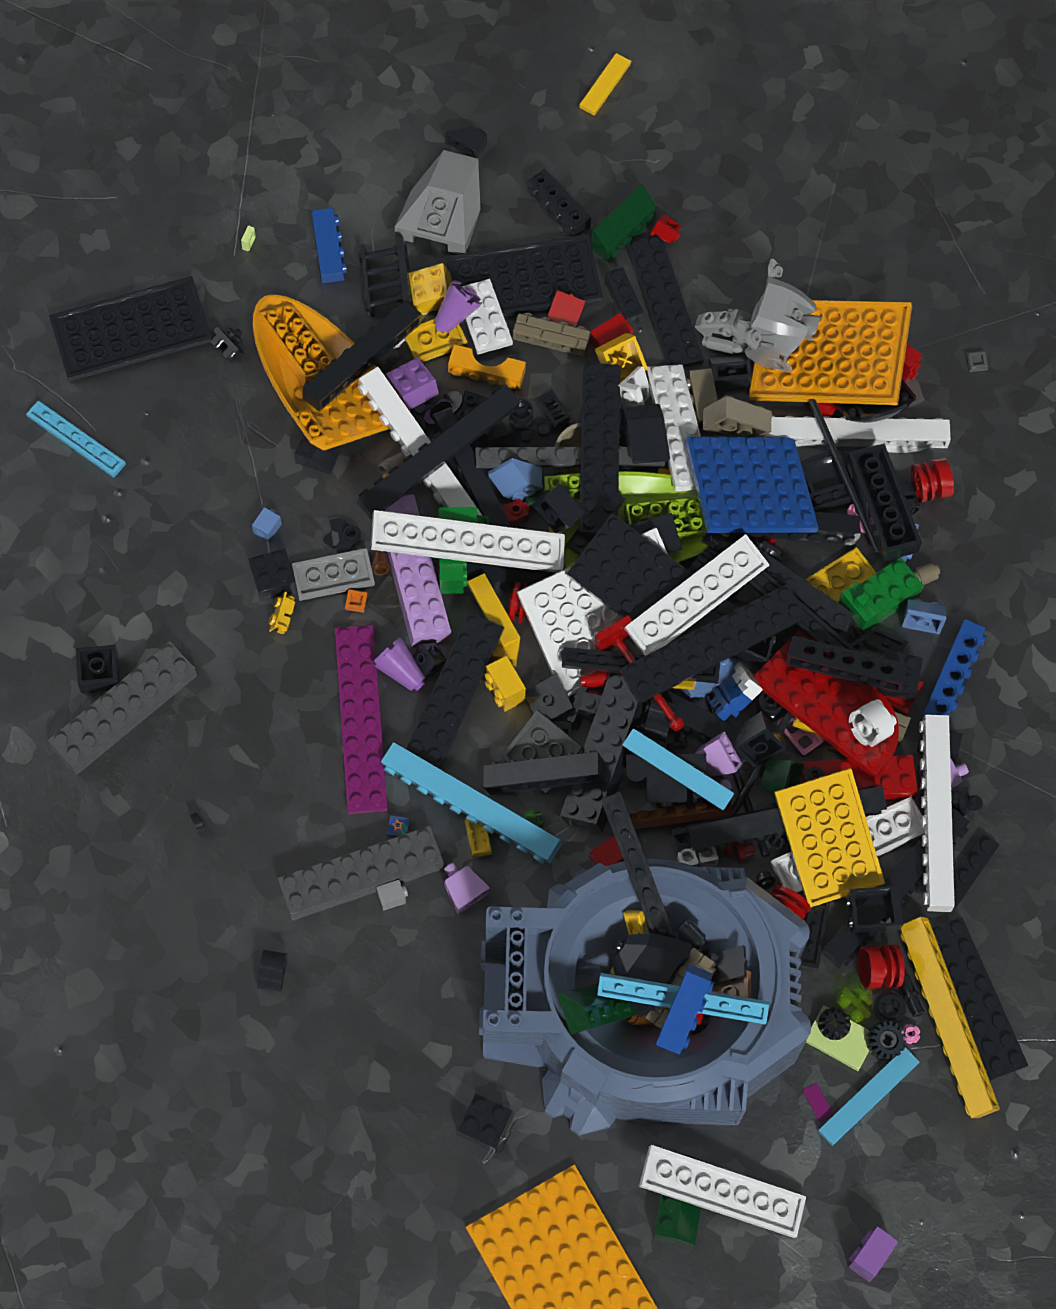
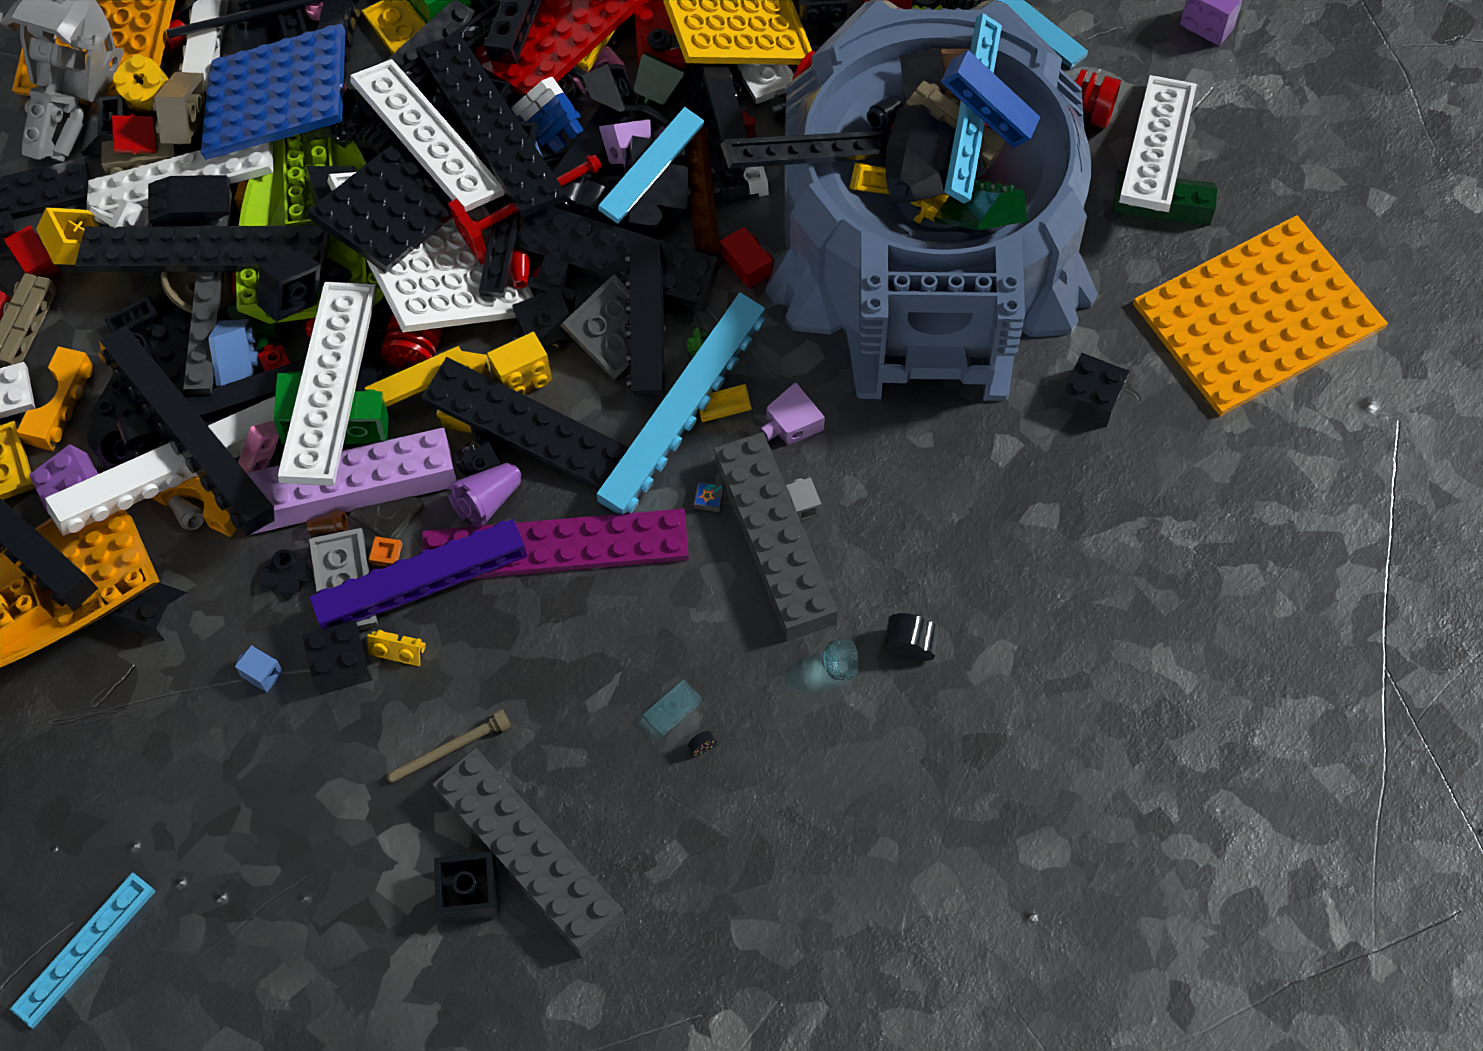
camera: 85 degrees left, 5 degrees down
none -> red piece [112,114,156,155]
none -> yellow brick [113,54,169,111]
none -> bright pink piece [238,421,279,473]
none -> dark purple brick [310,519,527,629]
none -> dark tan piece [387,708,512,783]
none -> clear light blue plate [643,680,703,736]
none -> clear light blue hair [822,639,859,680]
none -> red wheel [1075,69,1121,129]

